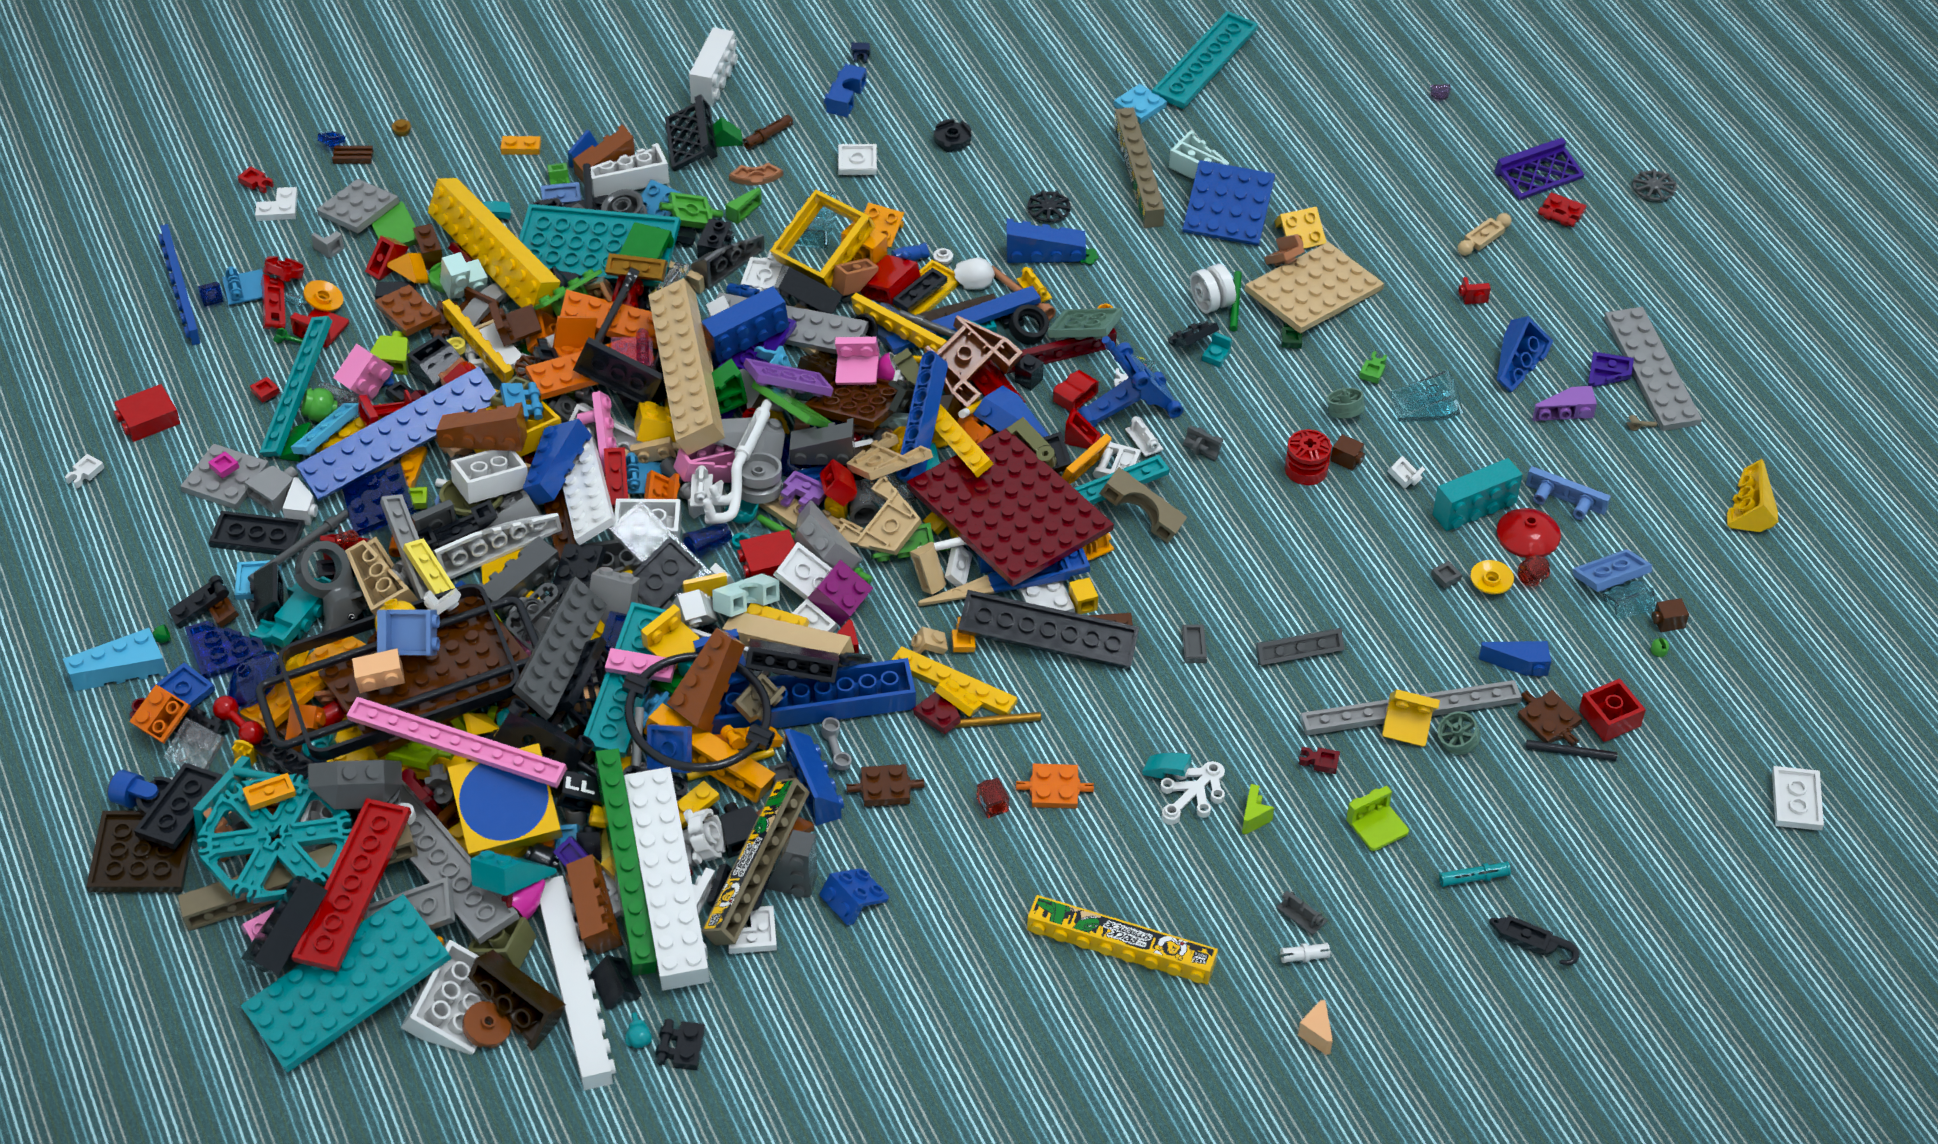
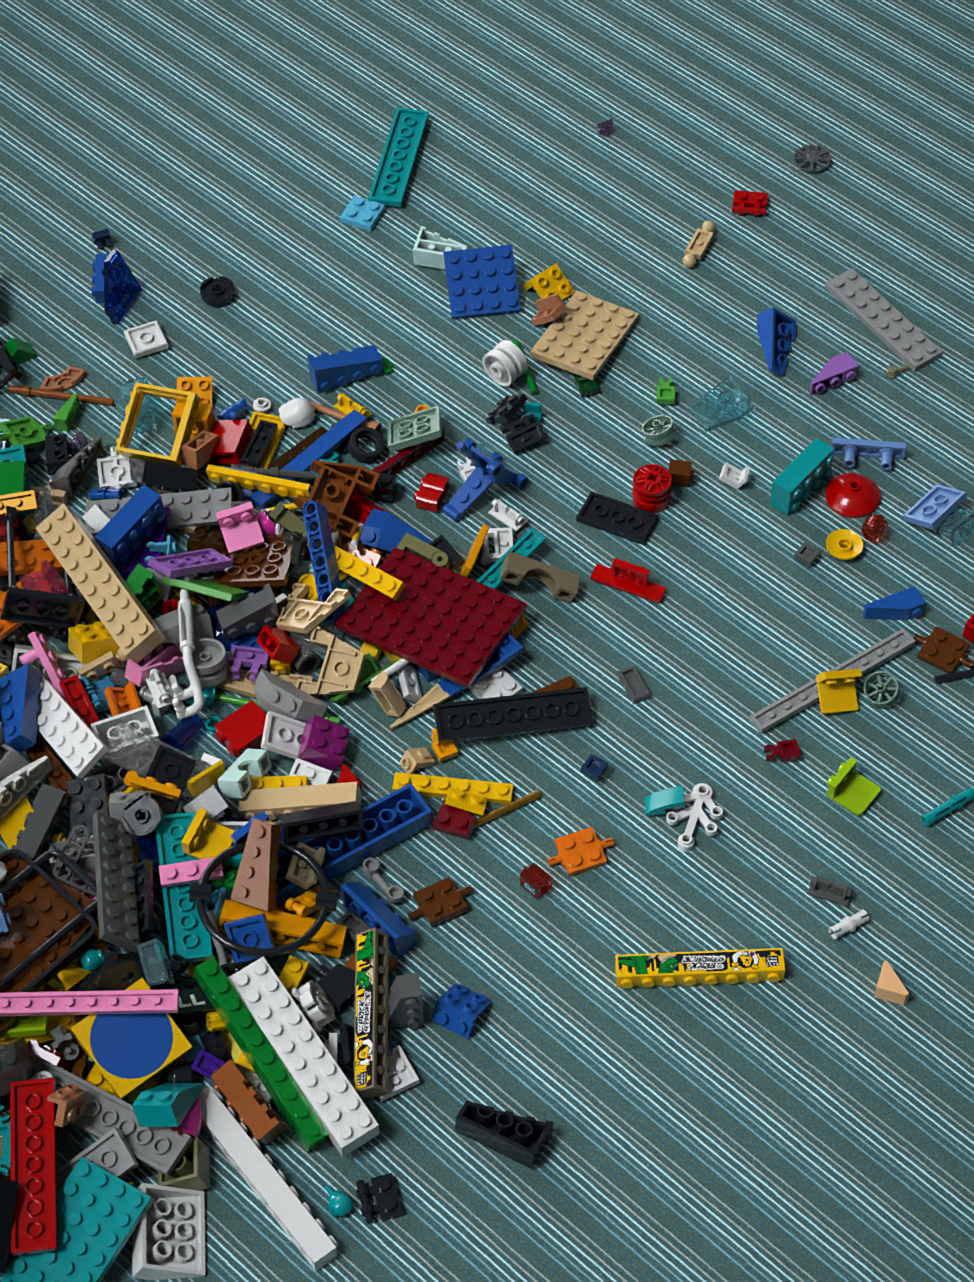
camera: 20 degrees left, 5 degrees up
dark orange plate [462,1001,512,1048] -> none
dark brown wedge [468,950,566,1051] -> none
black panel [590,955,642,1010] -> none
reddish brown pin [742,114,793,150] -> none
black axle [839,652,874,666] -> none
black wheel [1027,190,1071,222] -> none
red slope [1065,408,1101,449] -> none
yellow brick [1068,577,1098,614] -> none
dark tan brick [1114,107,1165,228] -> none
dark grey hips [1183,425,1223,460] -> none
lime slope [1242,784,1274,834] -> none
dark grey plate [1255,628,1345,665] -> none
red bracket [1458,277,1491,304] -> none
dark purple fence [1494,137,1585,200] -> none
dark purple wing [1588,352,1634,388] -> none
none -> dark orange bar [9,385,114,406]
none -> nougat bracket [47,1084,86,1127]
none -> plate [71,431,89,451]
none -> clear blue plate [104,250,142,324]
none -> plate [122,795,164,837]
none -> light orange plate [124,770,181,801]
none -> clear light blue panel [137,938,174,987]
none -> black wedge [455,1101,554,1169]
none -> black plate [500,413,546,454]
none -> black tile [576,491,659,546]
none -> dark blue tile [581,754,608,781]
none -> red bracket [590,558,666,603]

